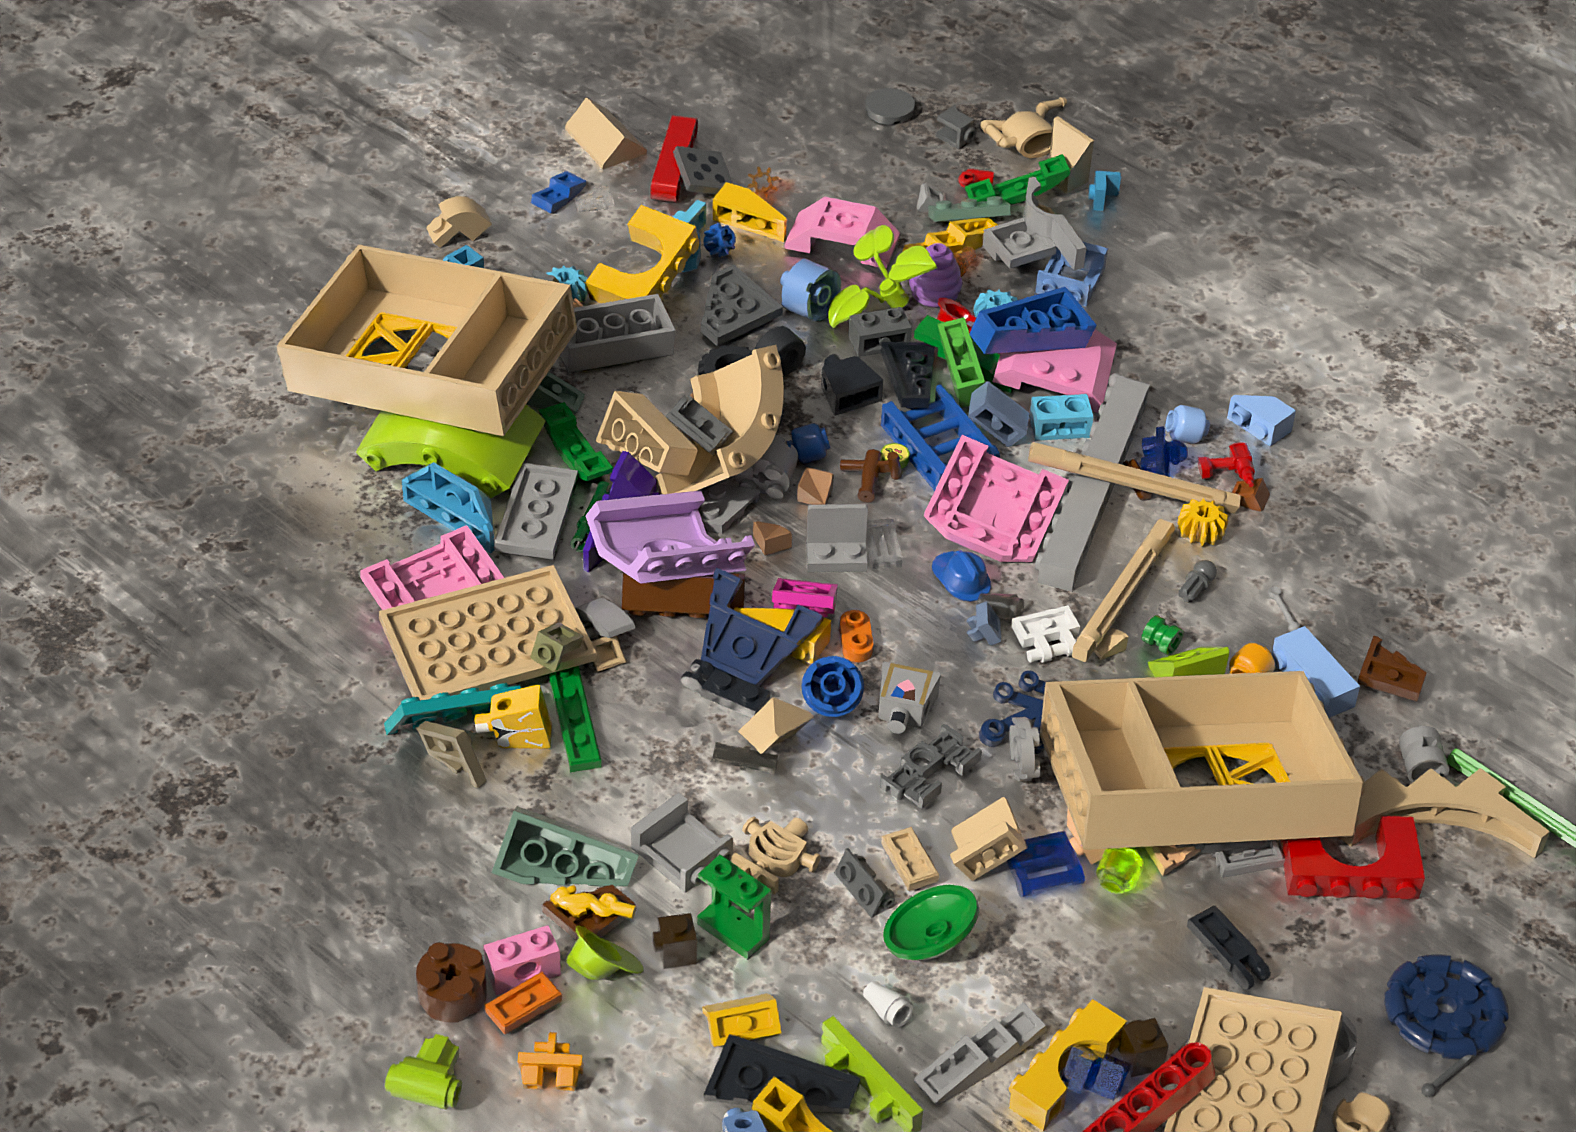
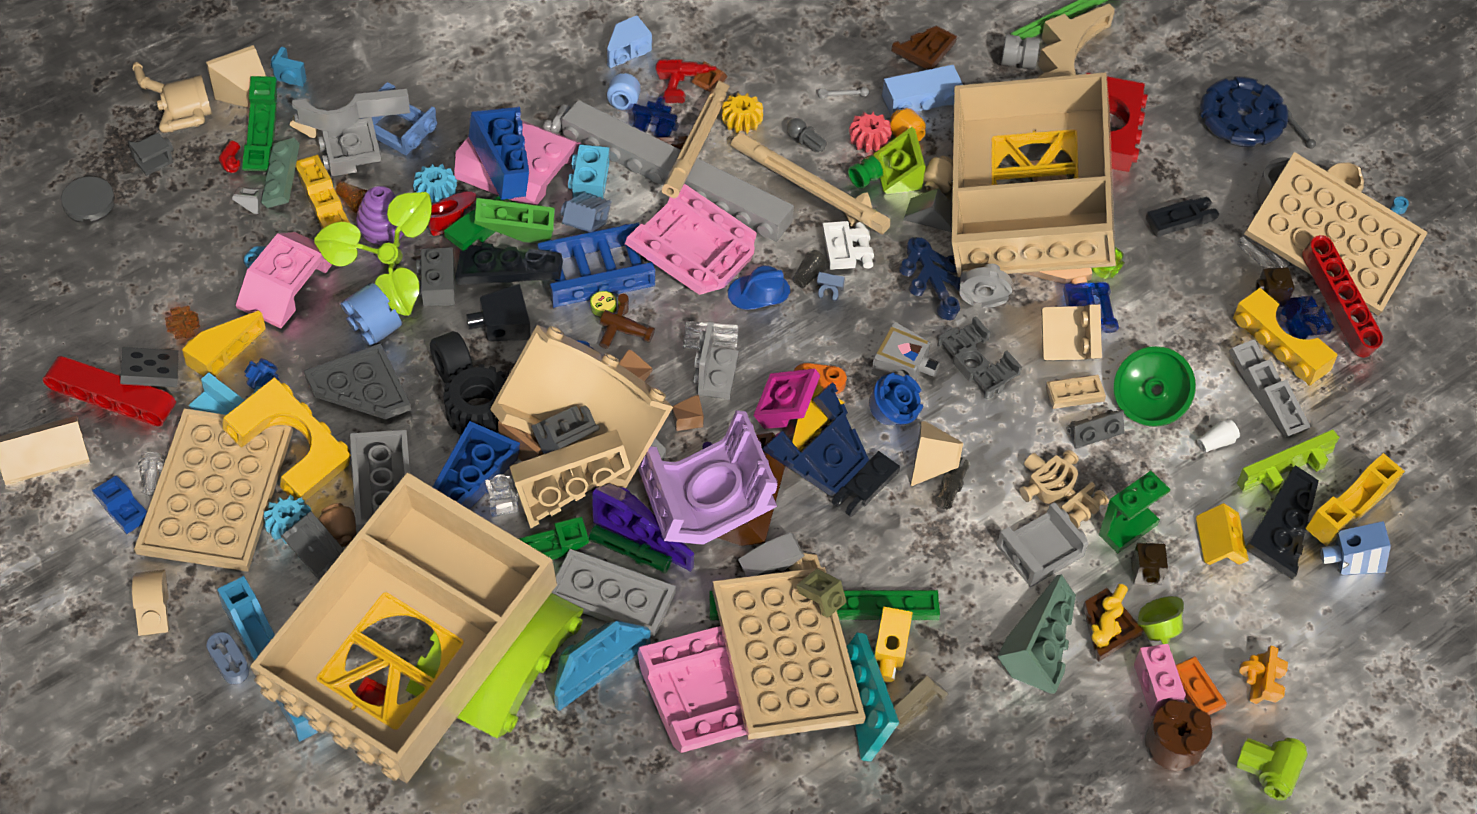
camera: 80 degrees left, 10 degrees up
none -> tan plate [134,409,293,572]
none -> blue wedge [432,421,520,510]
none -> coral gear [849,111,892,153]

